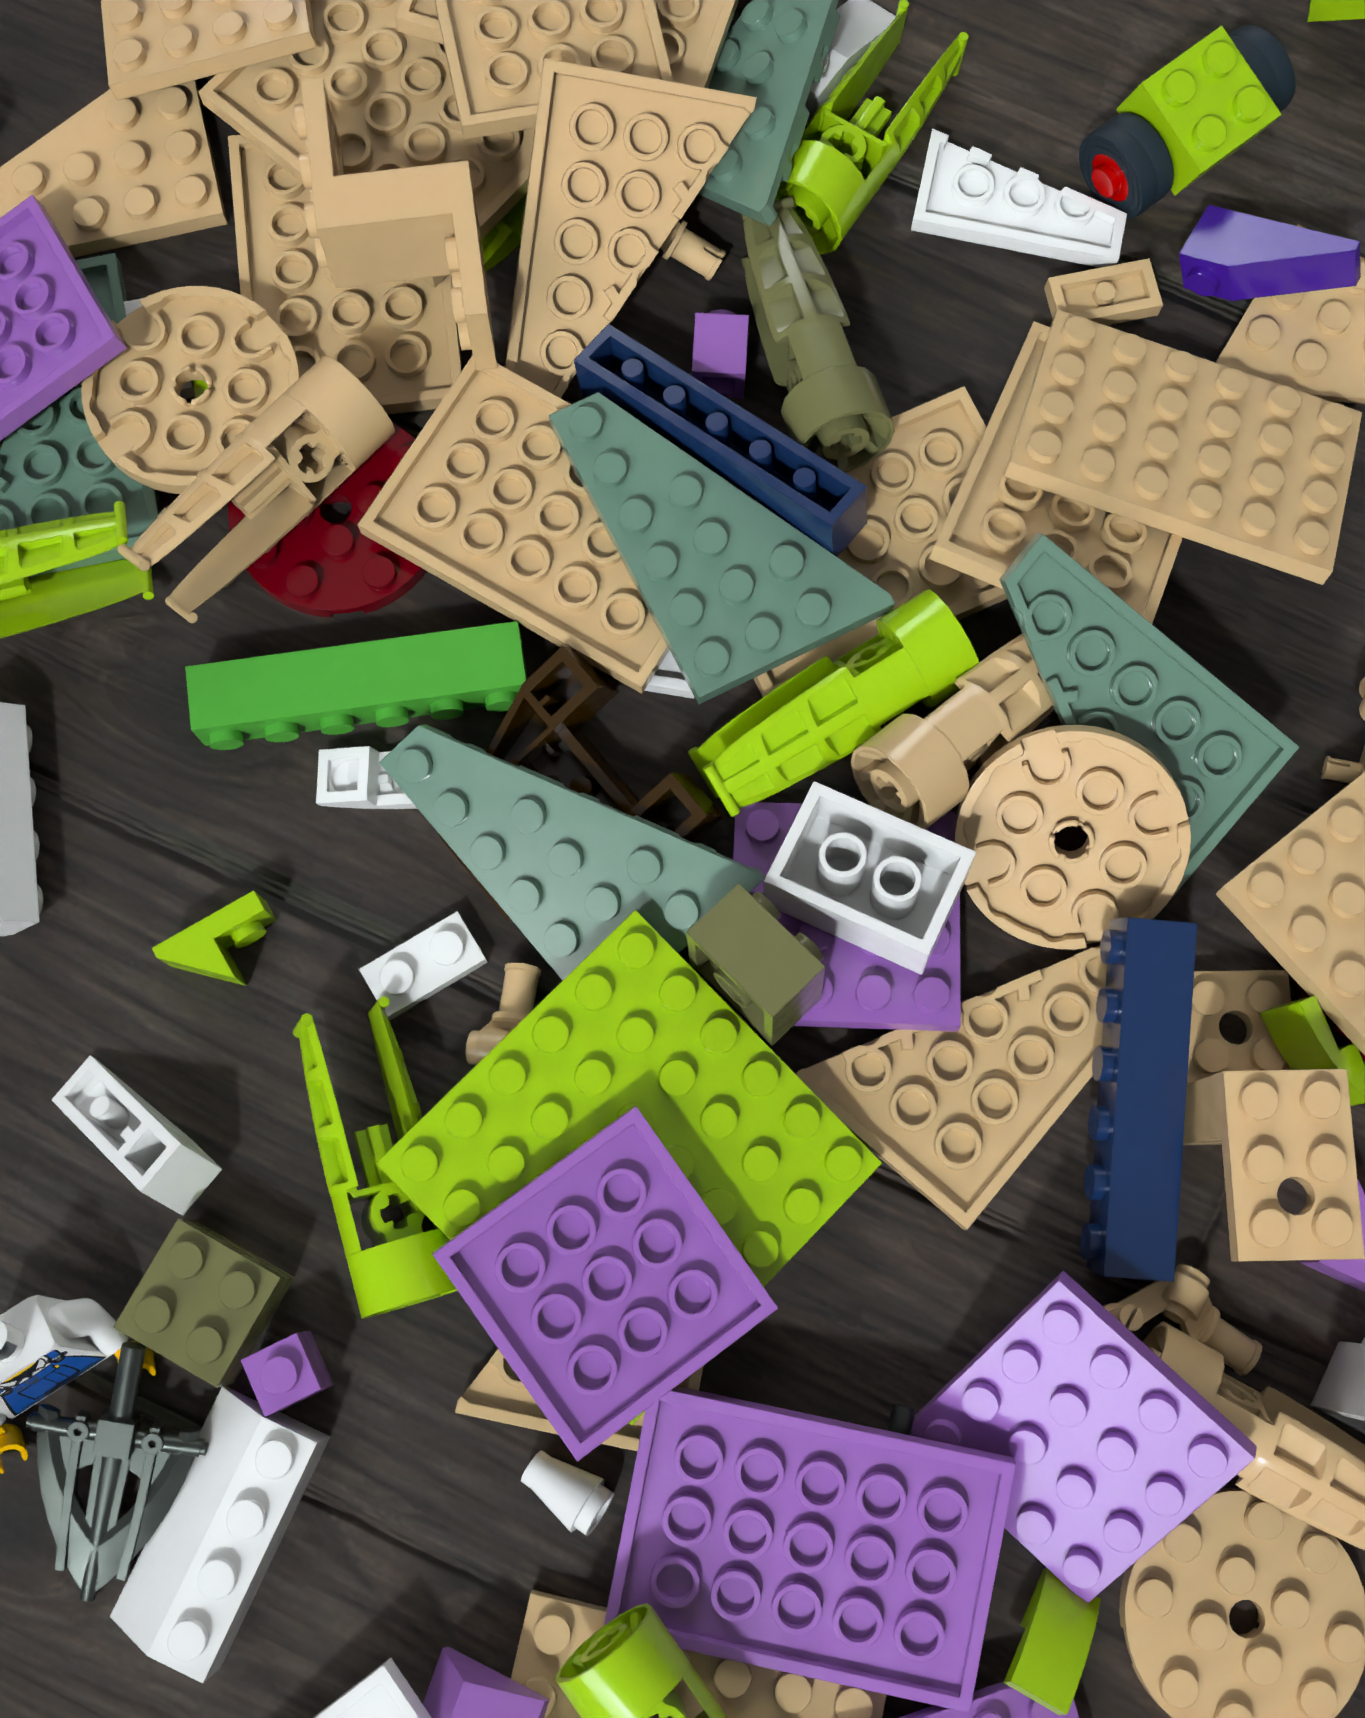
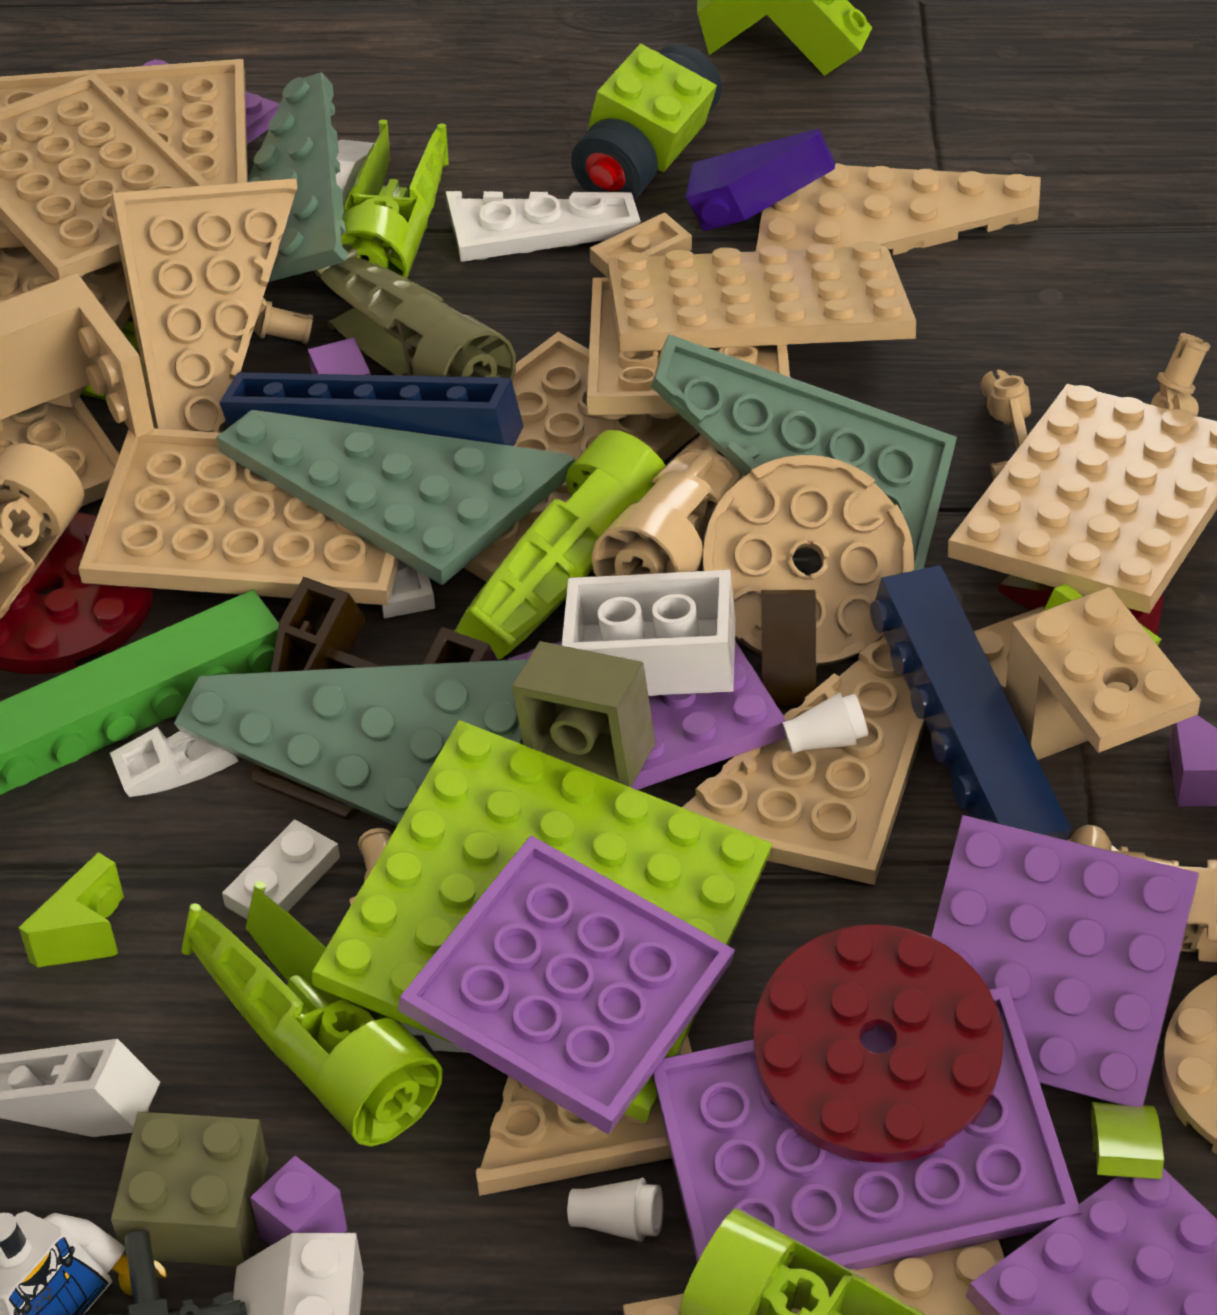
camera: 20 degrees left, 30 degrees down
none -> dark red plate [753,924,1003,1163]
none -> dark brown slope [761,590,816,706]
none -> white cone [782,692,868,754]

